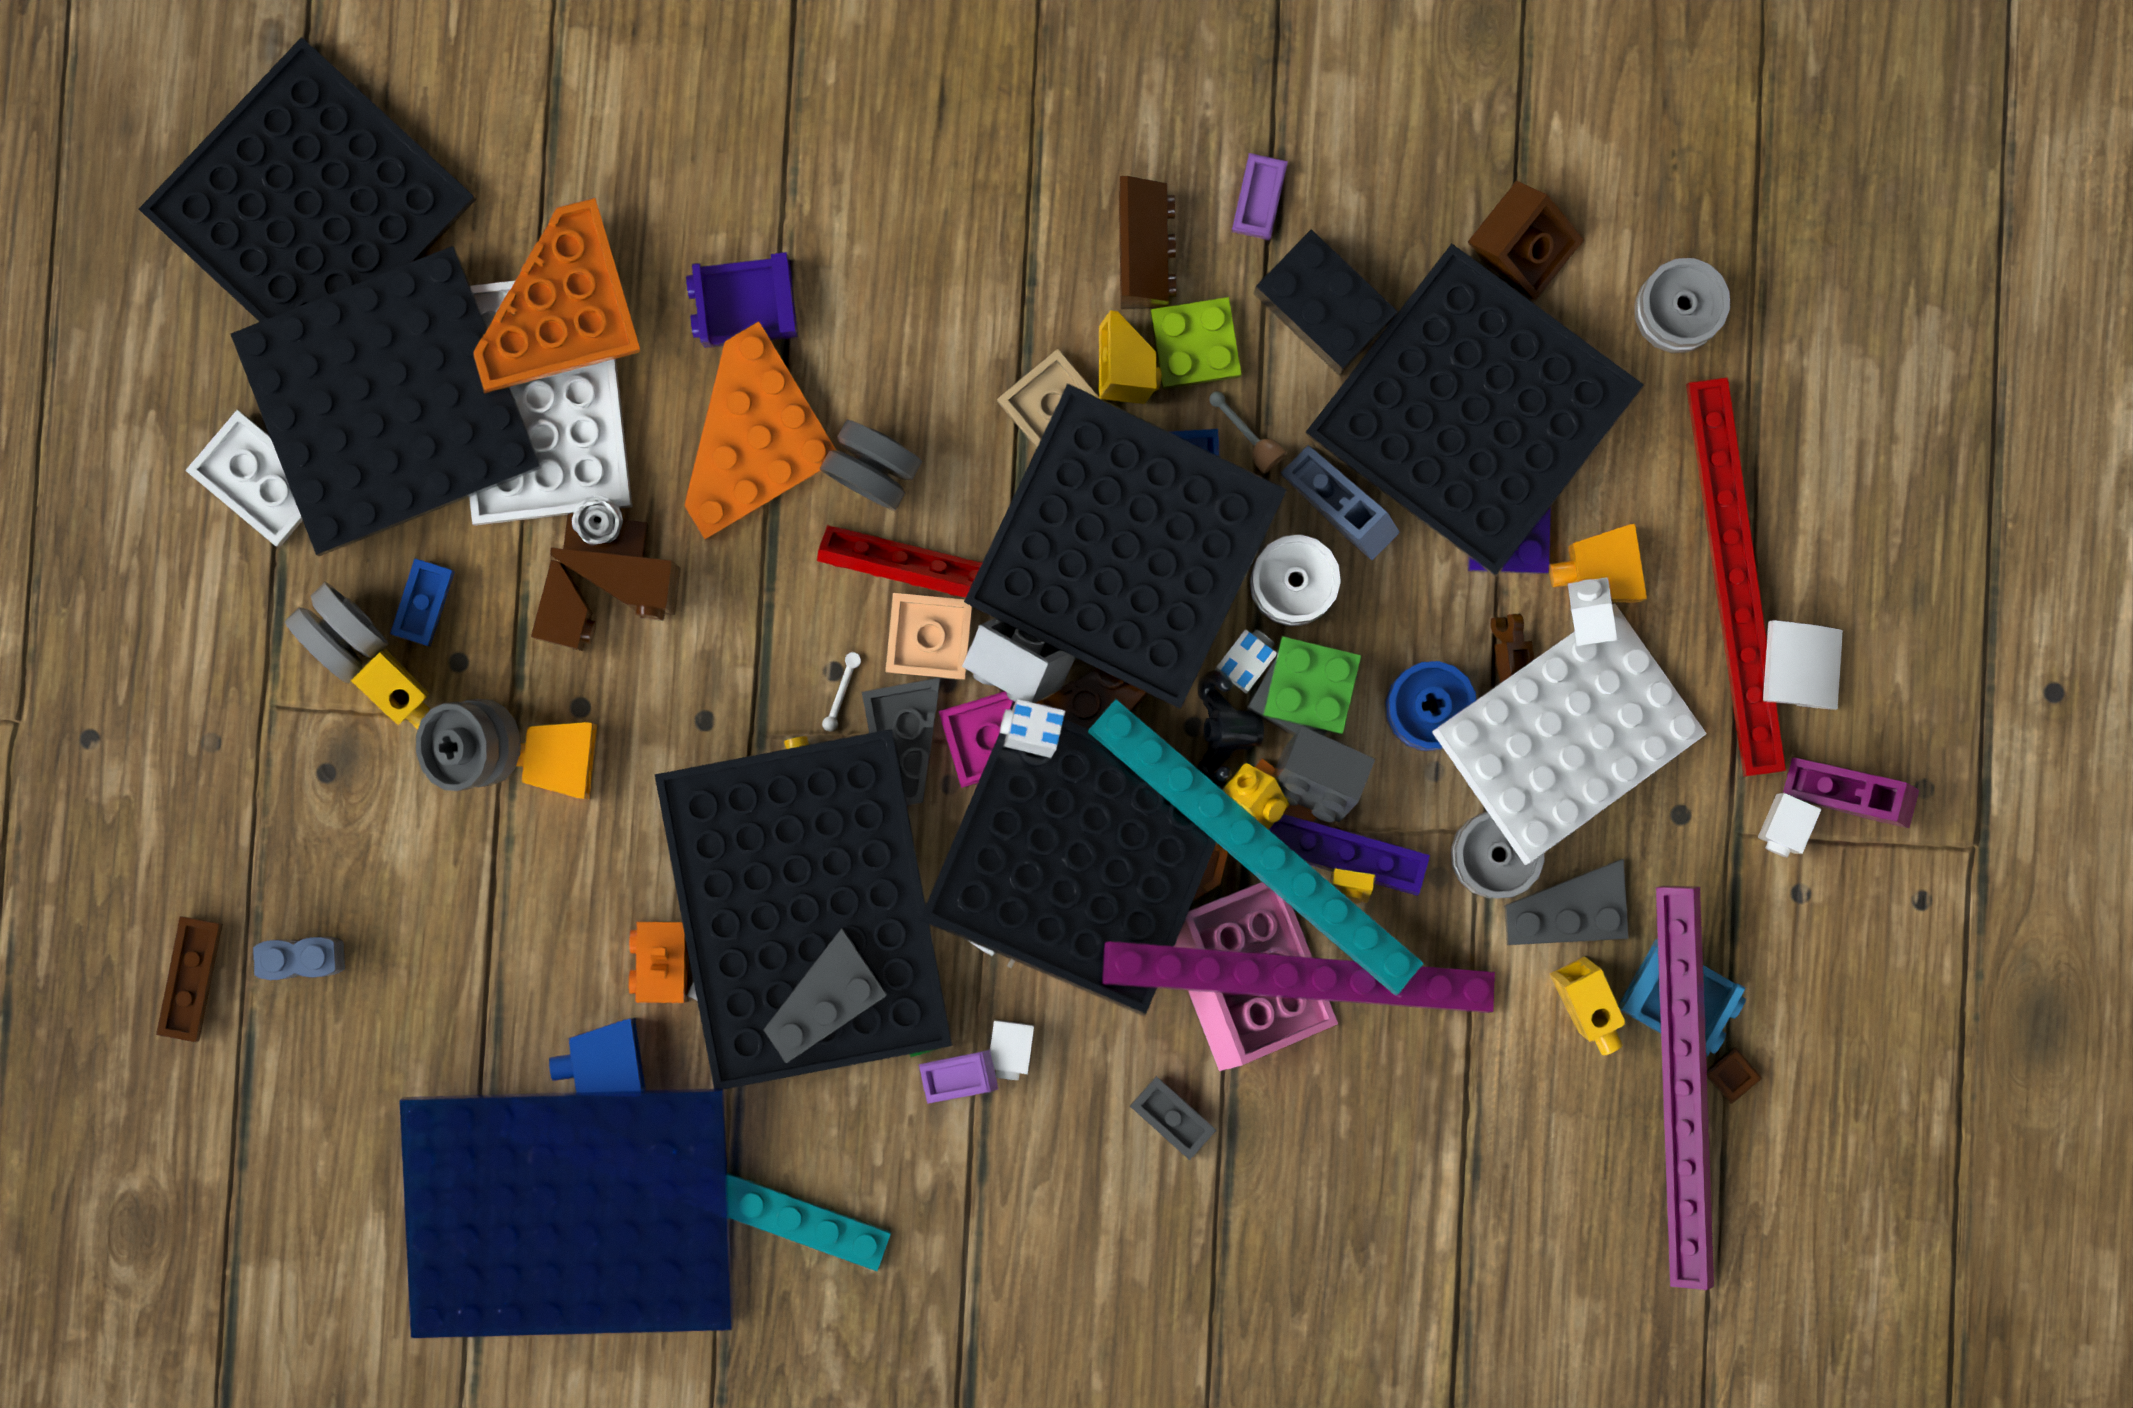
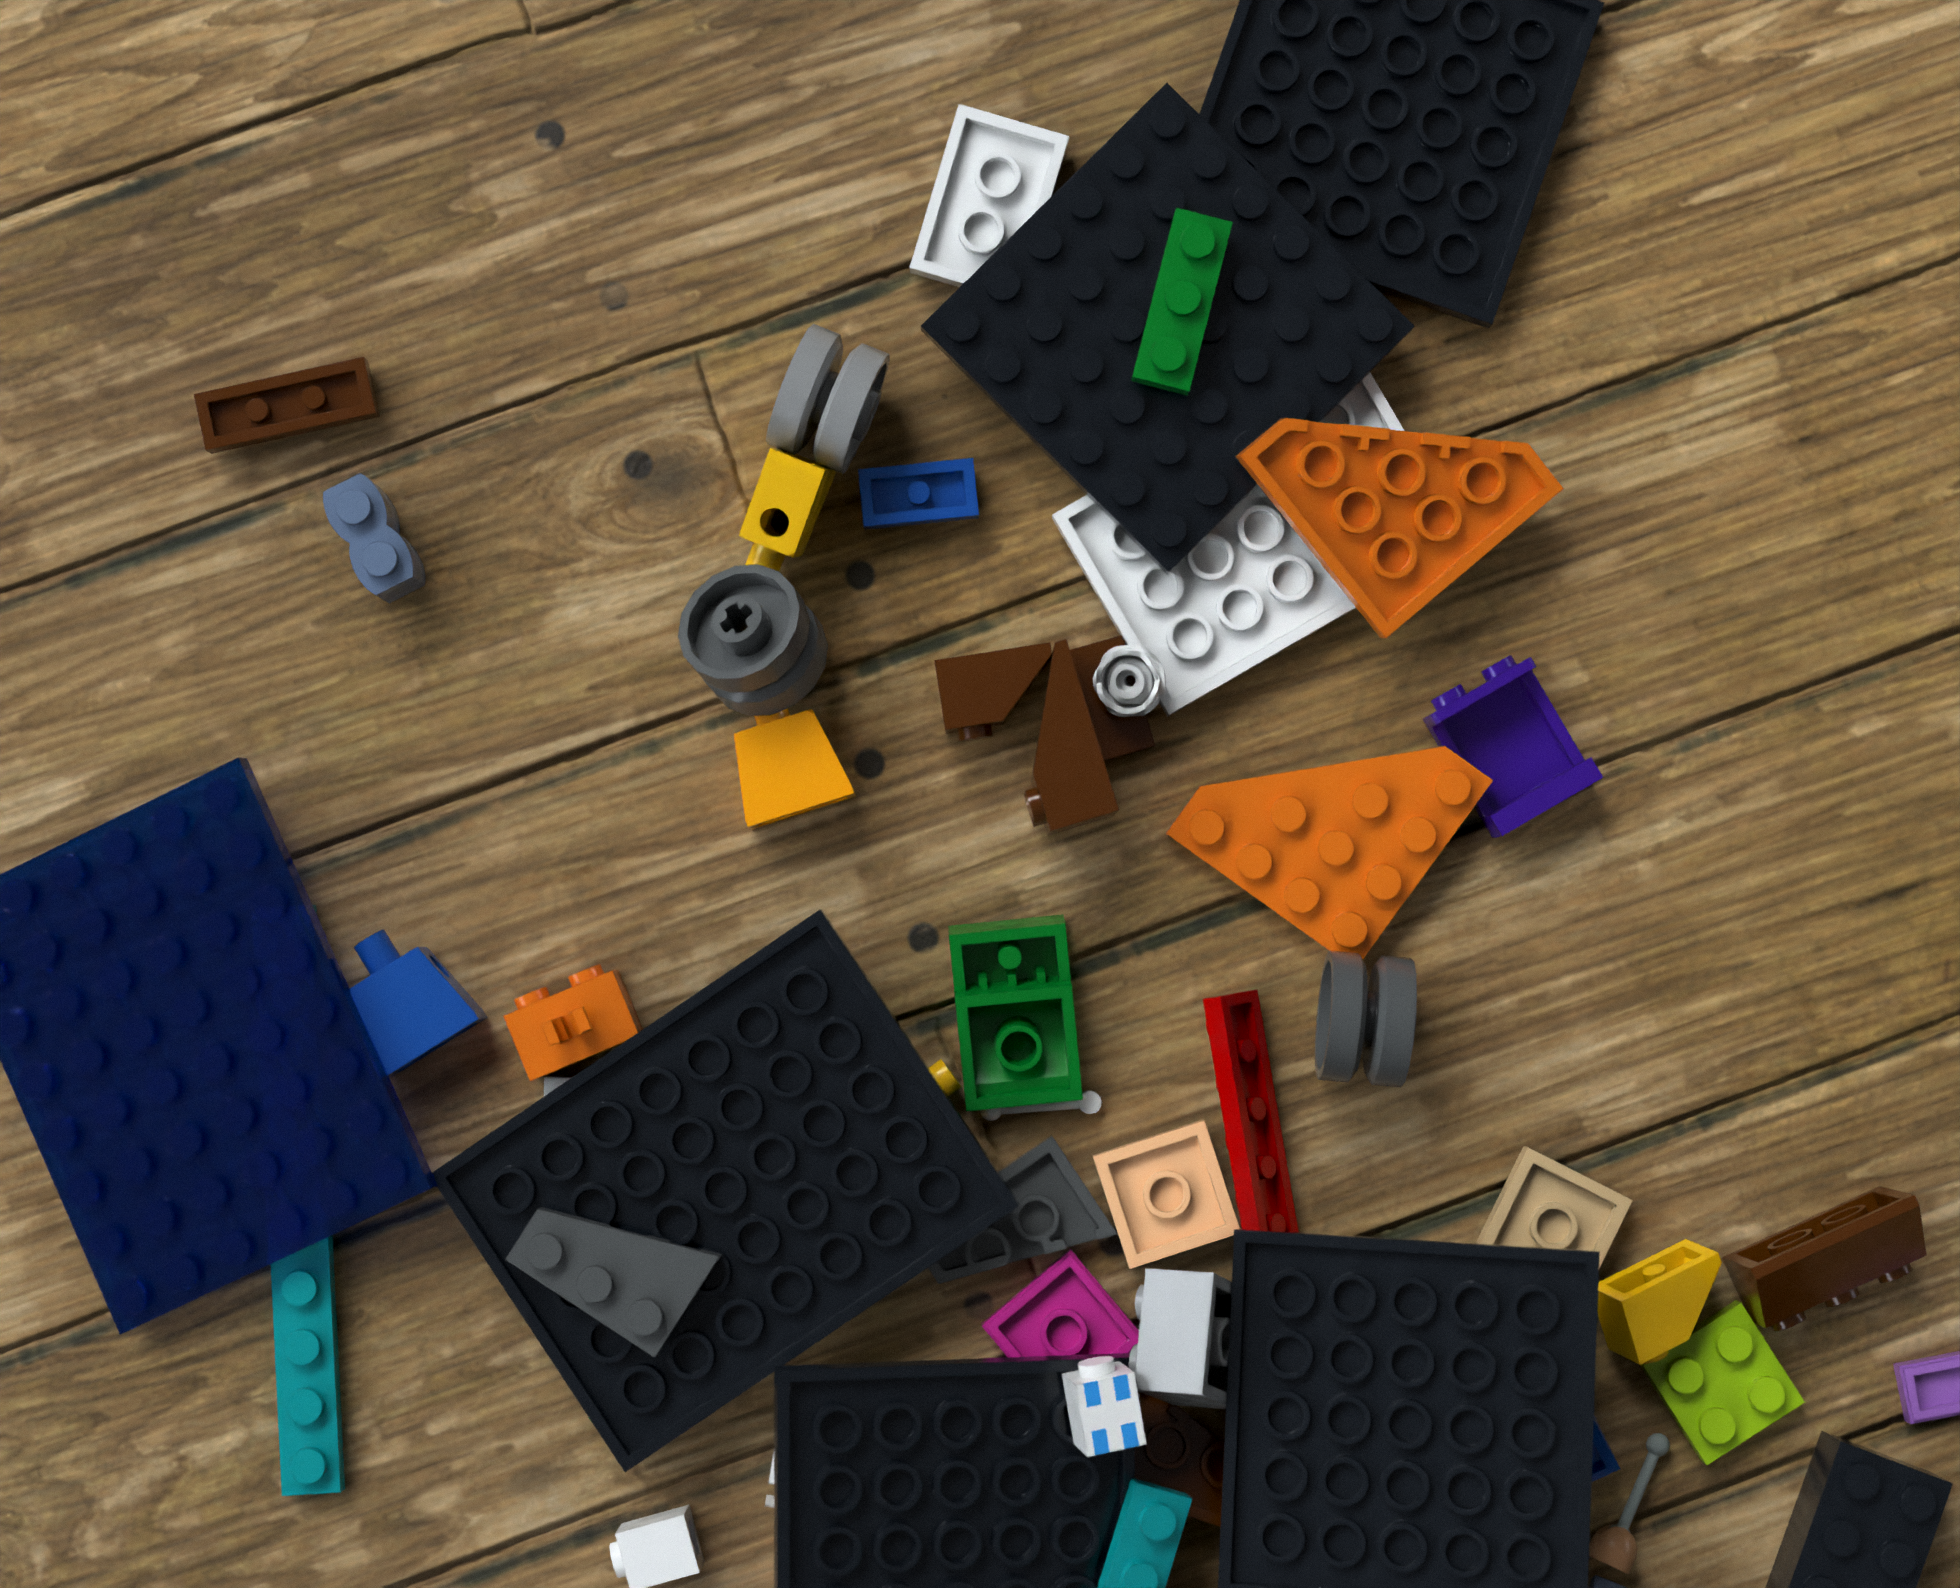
camera: 60 degrees right, 0 degrees up
medium lavender tile [919,1050,998,1104] -> none
none -> green slope [948,914,1083,1111]
none -> green plate [1131,208,1233,396]

